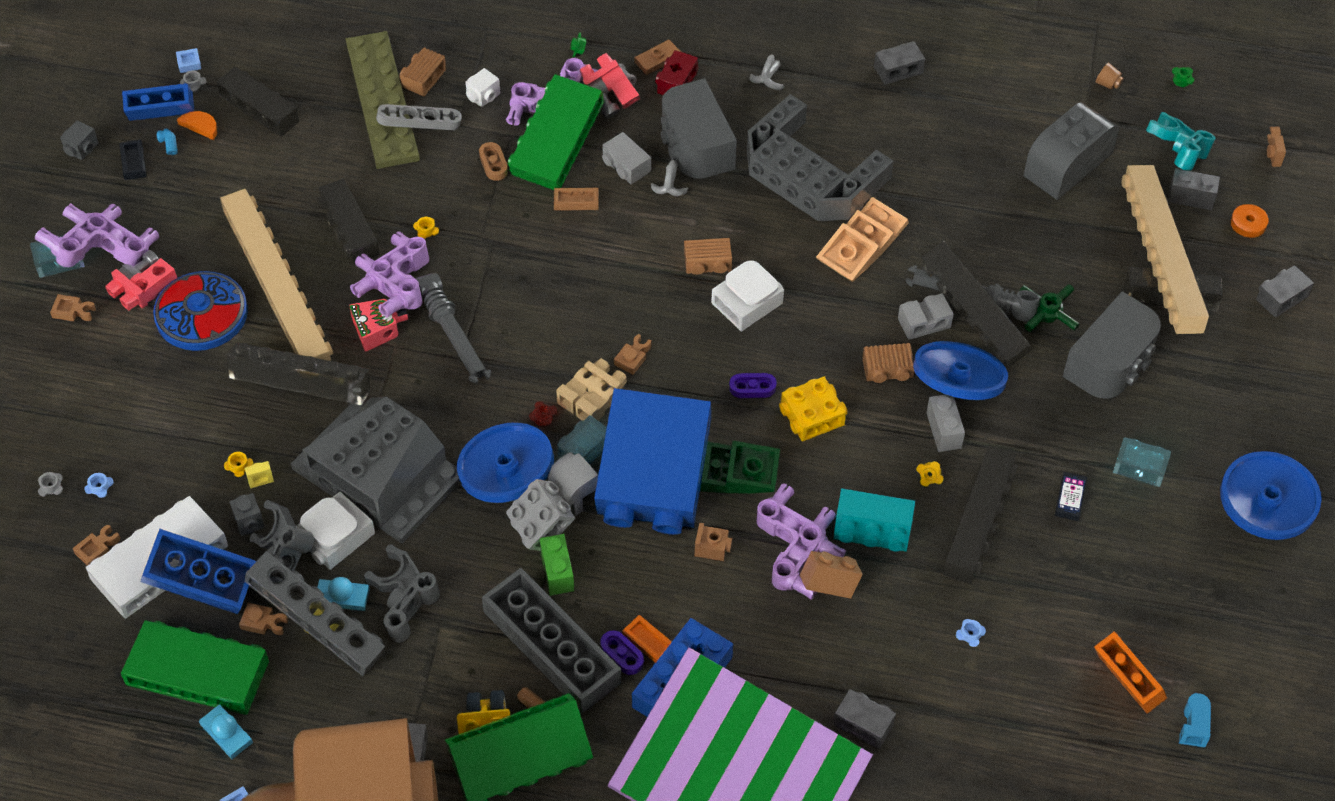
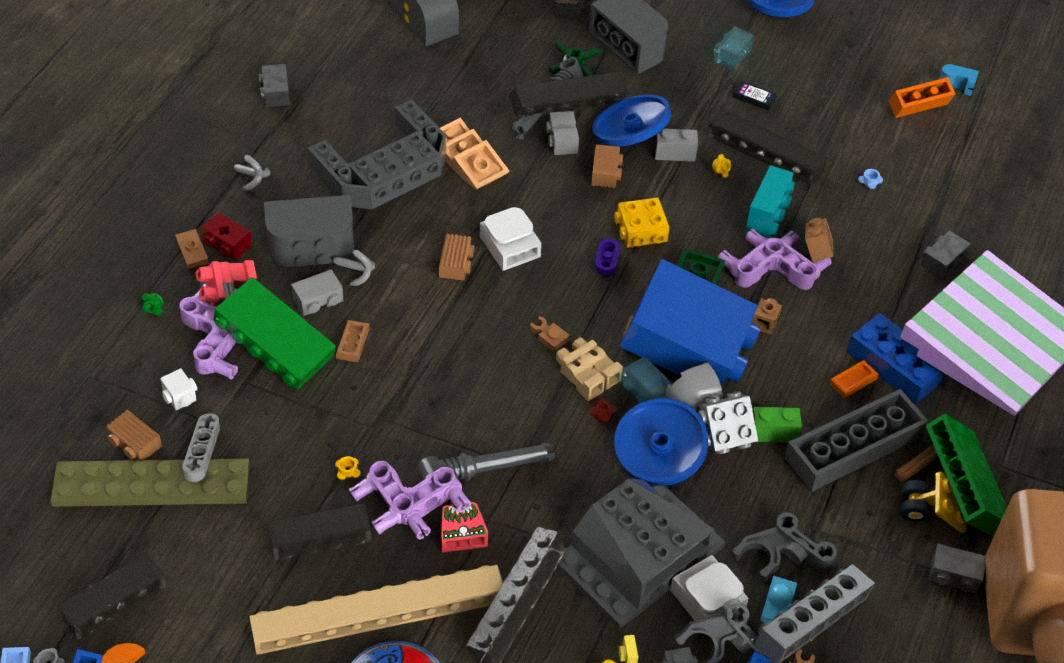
camera: 80 degrees left, 5 degrees down
medium nougat plate [479,142,508,181] -> none
dark purple plate [600,631,644,675] -> none

